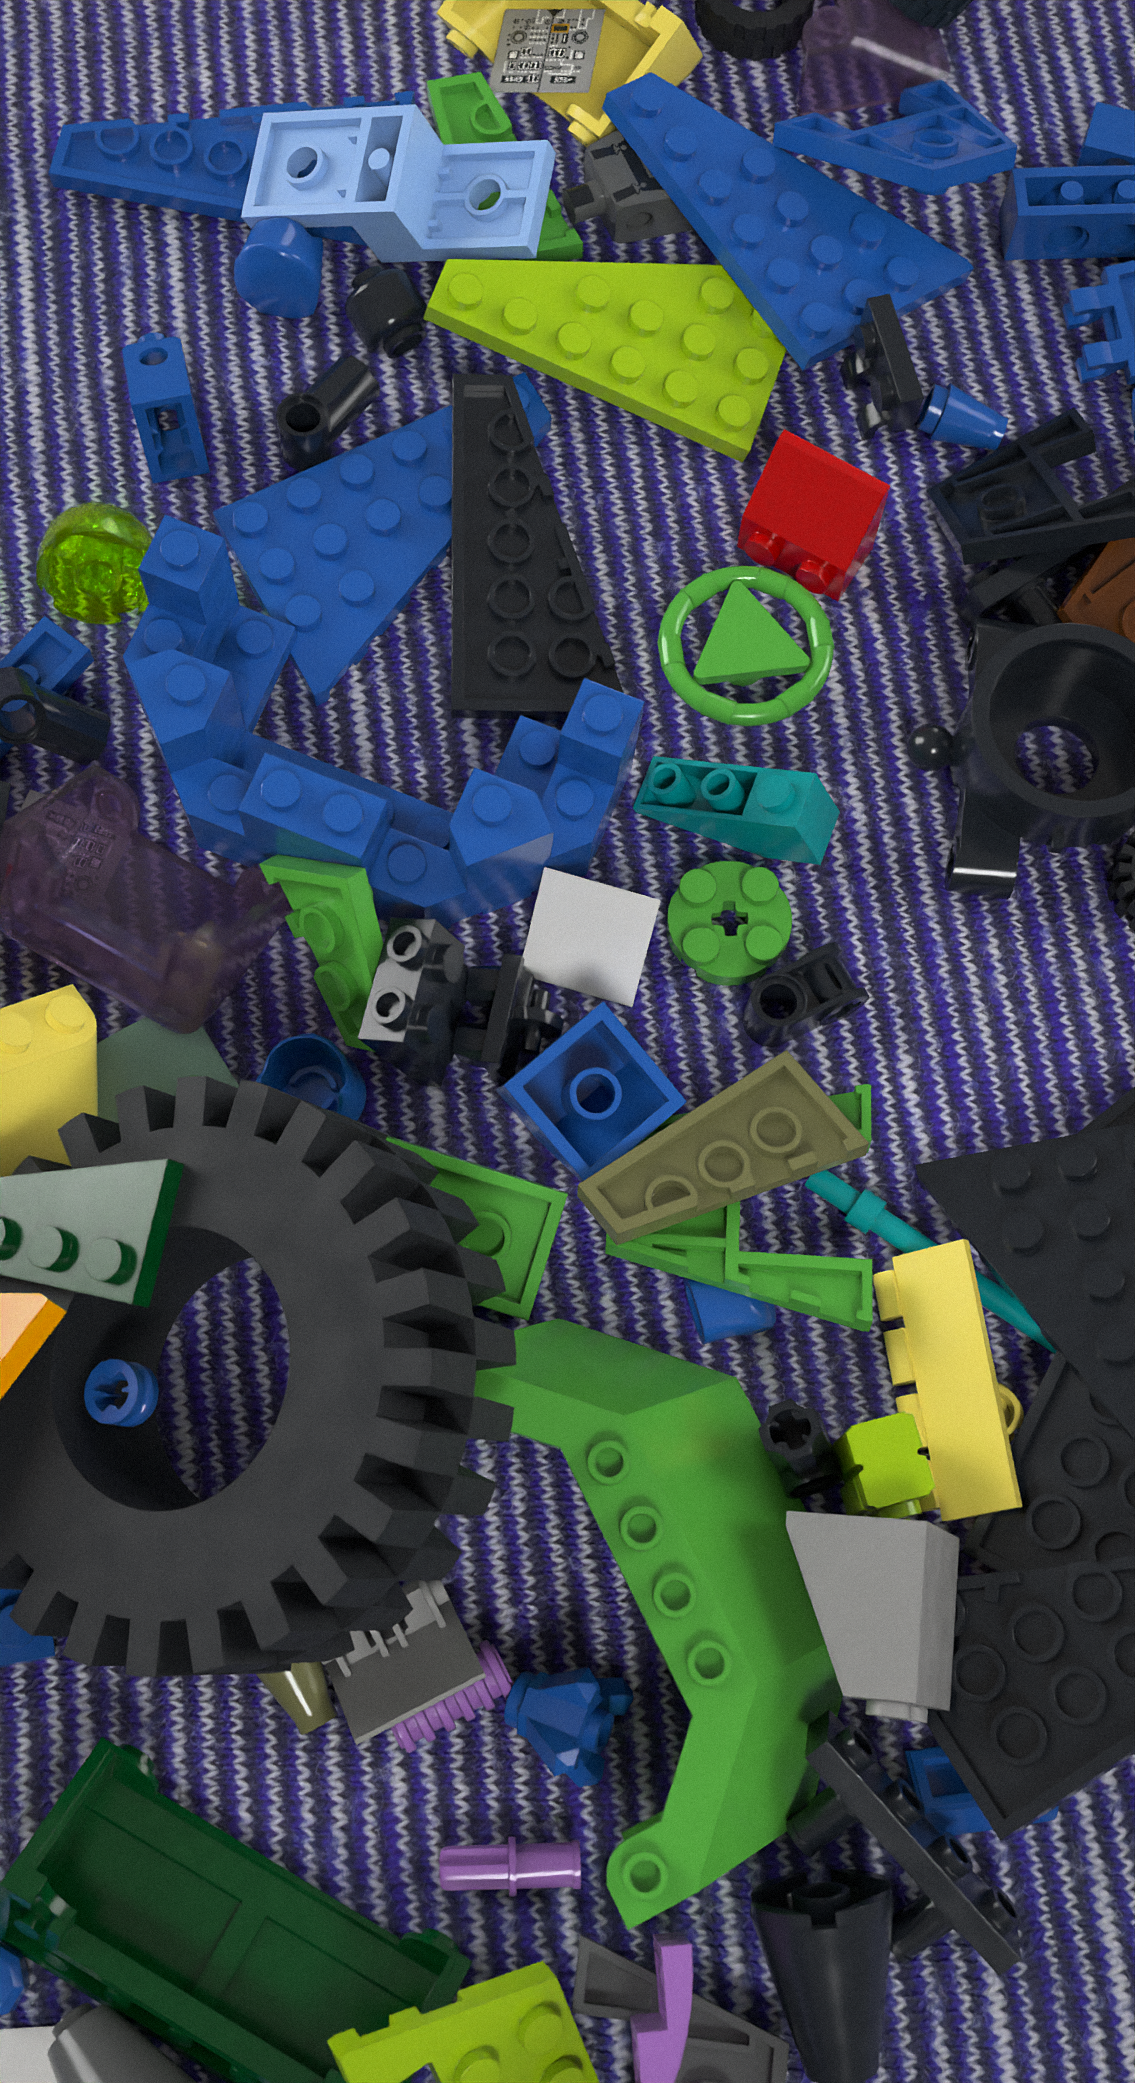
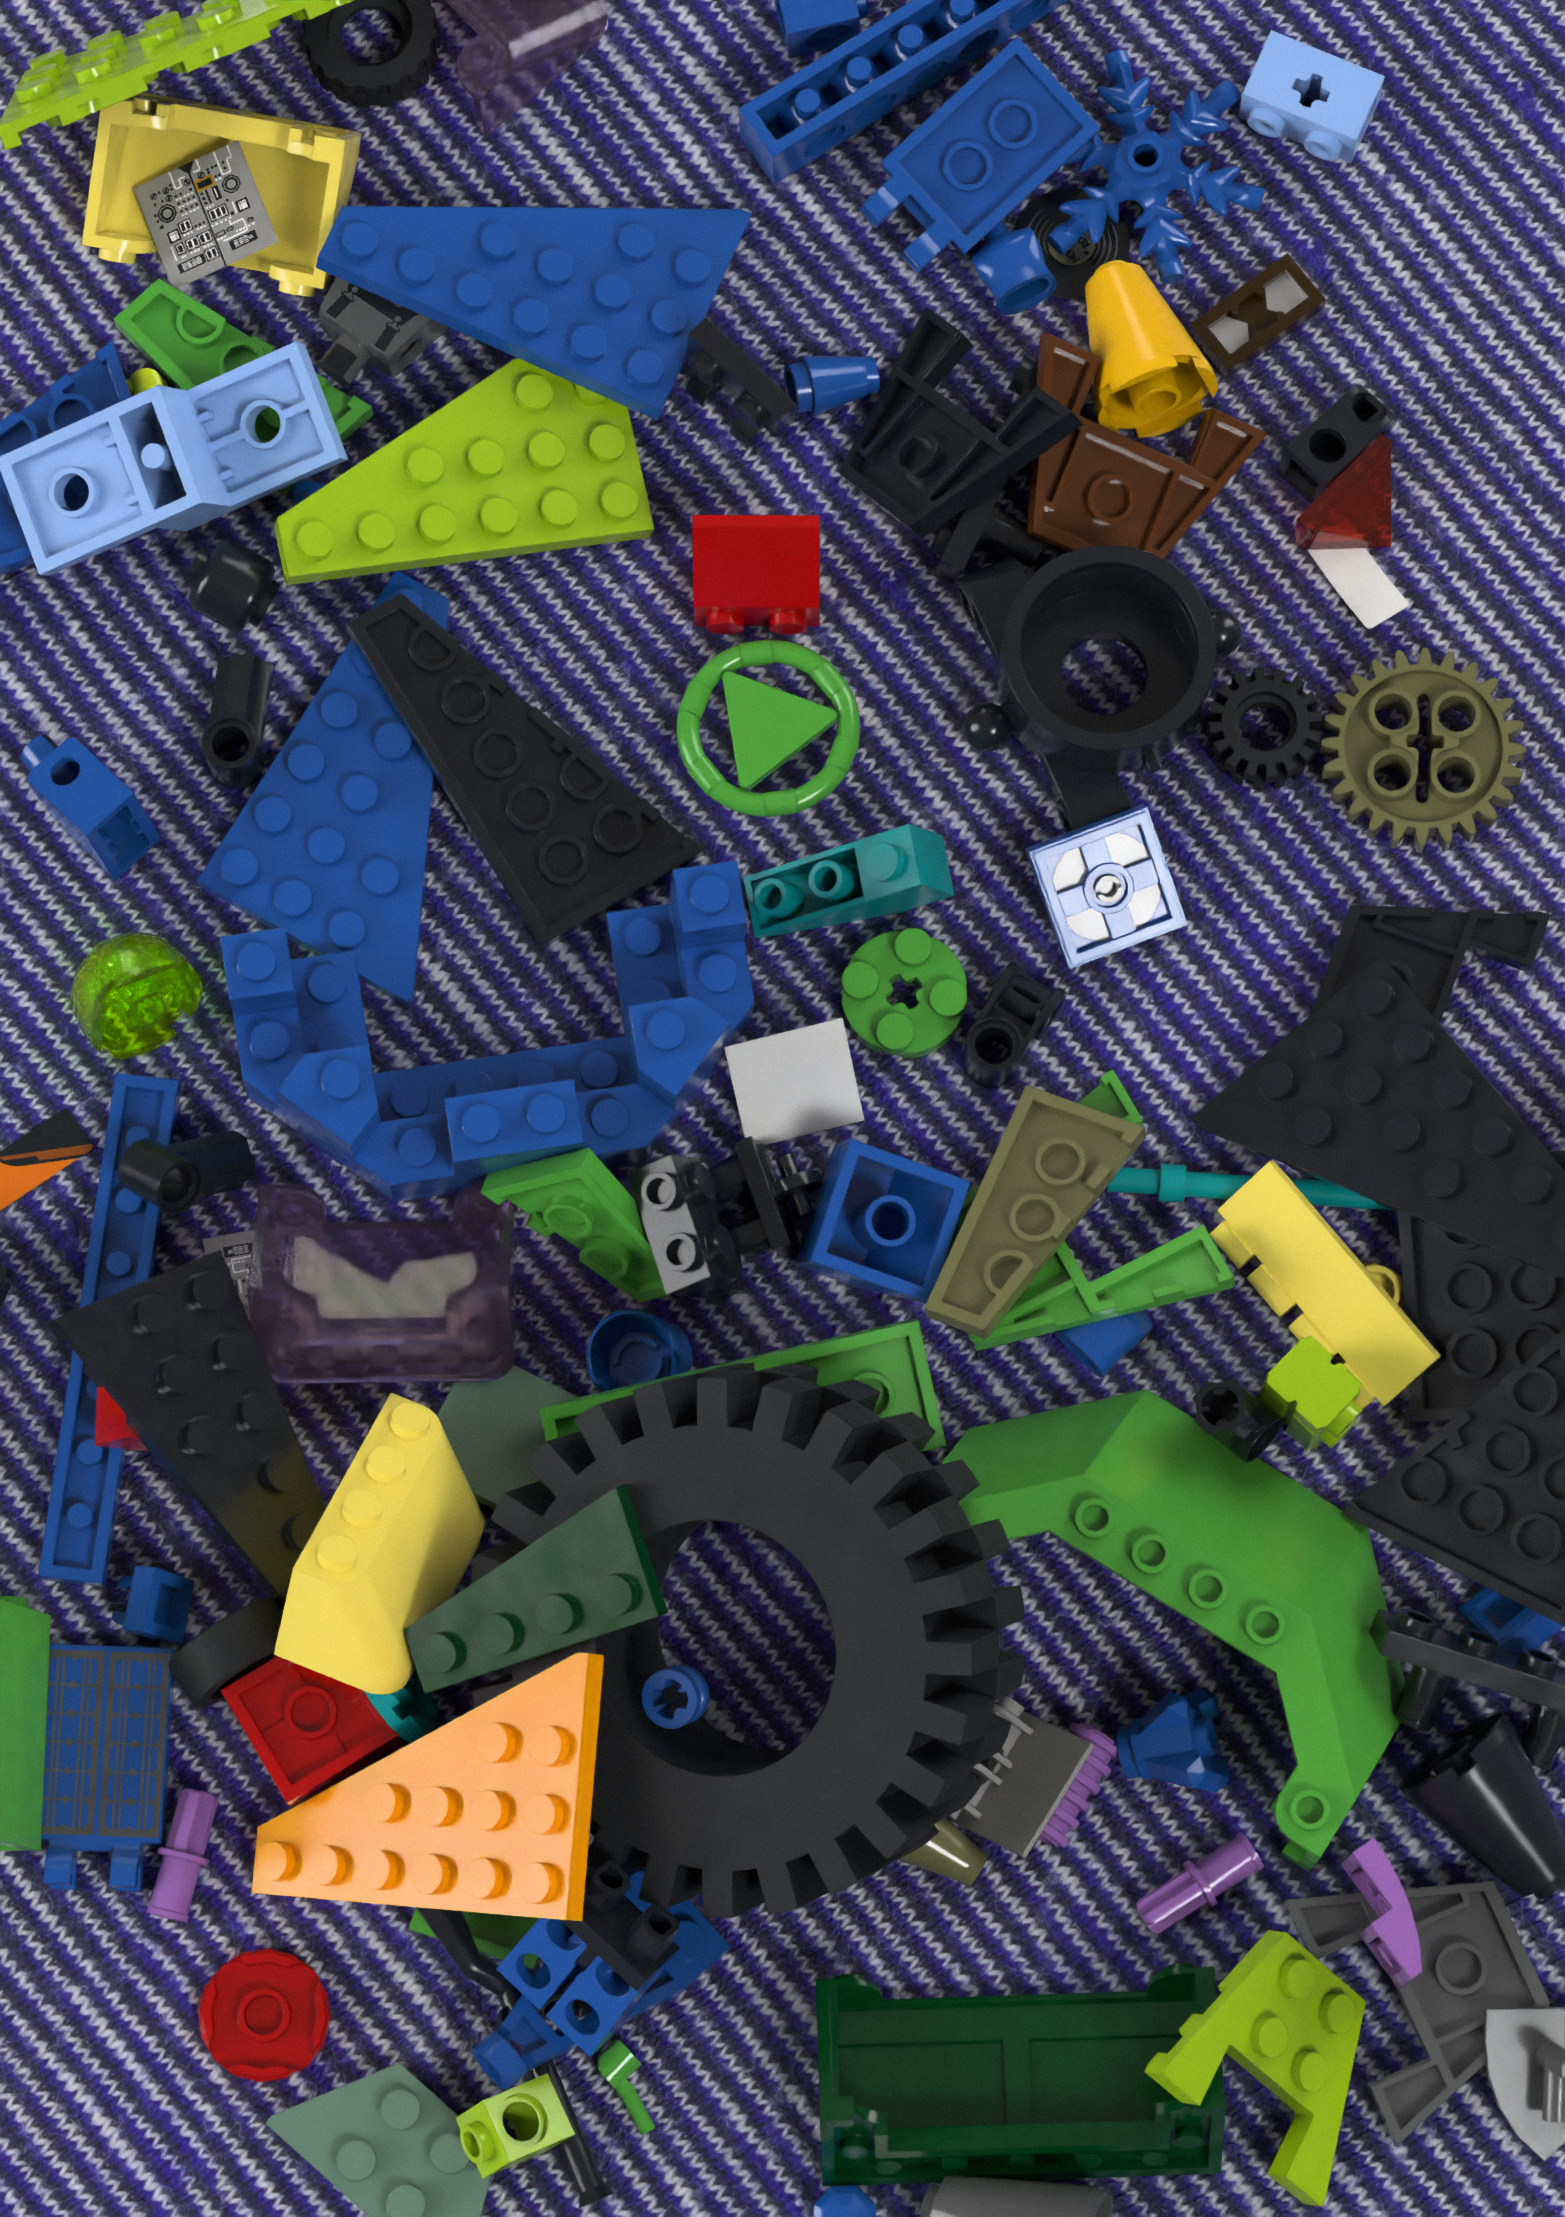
camera: 25 degrees left, 5 degrees up
blue hair [234,217,323,319] -> none
blue wing [773,79,1018,196] -> none
light grey slope [786,1511,960,1723] -> none
none -> piece [1025,804,1188,969]

